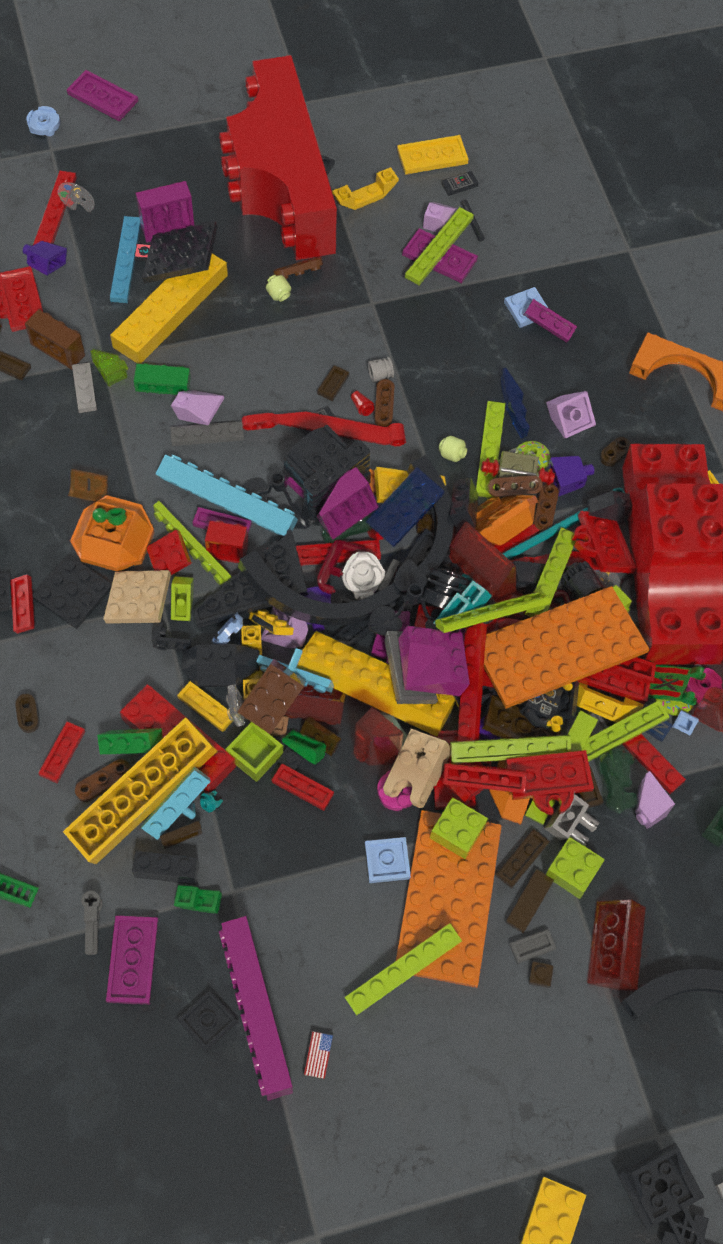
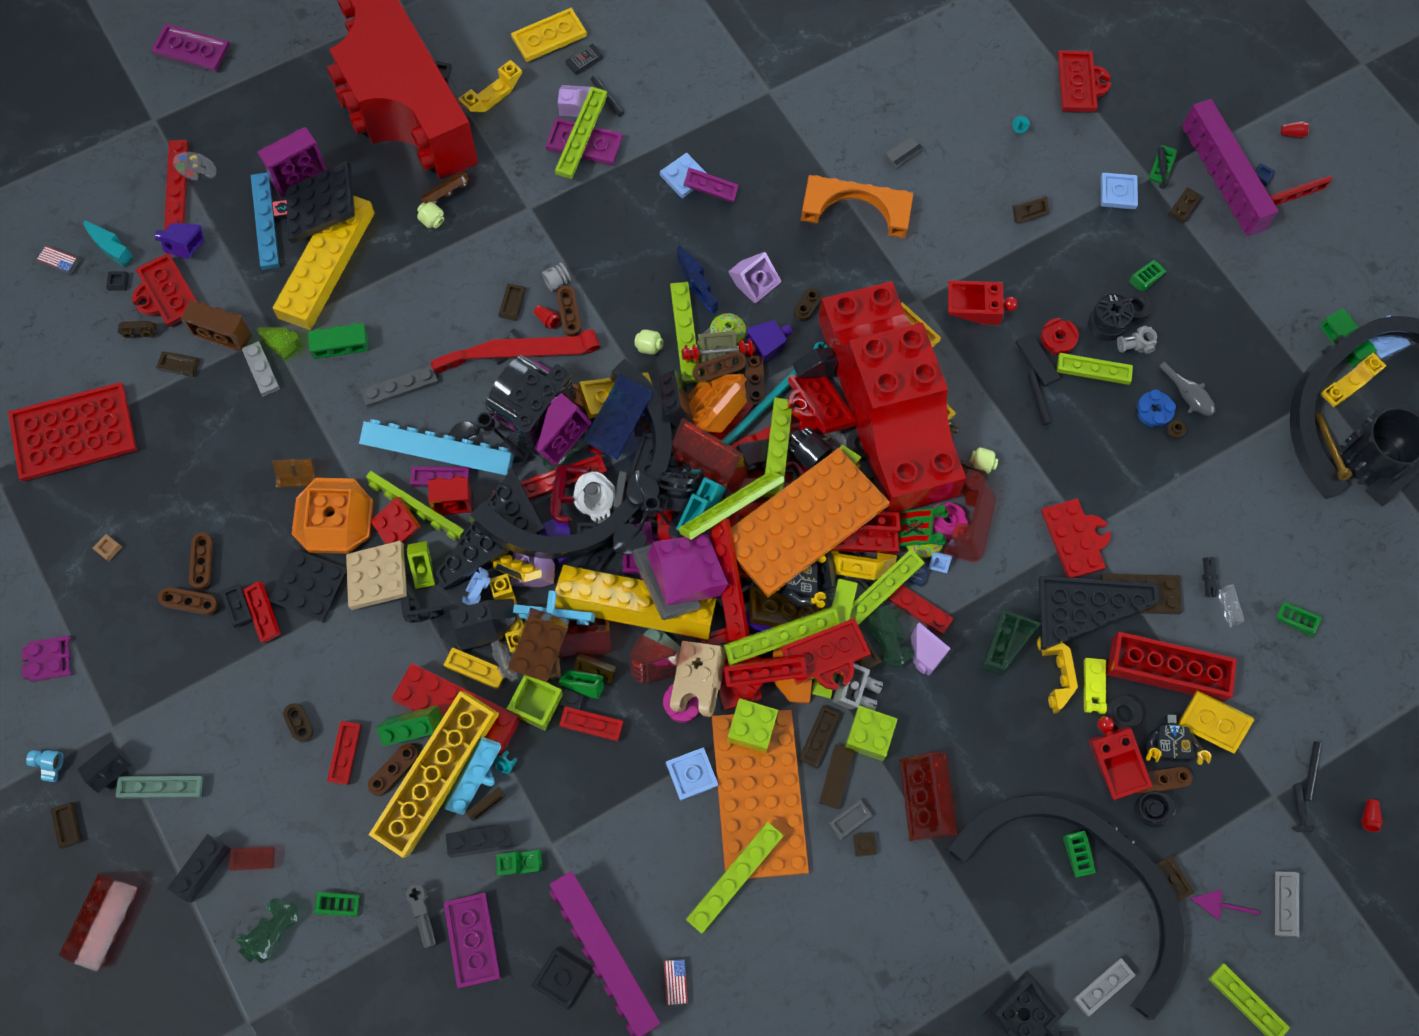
camera: 15 degrees left, 5 degrees up
light blue plate [26,106,60,136] -> none
green plate [92,508,127,526] -> none
lavender slope [171,390,224,425] -> none

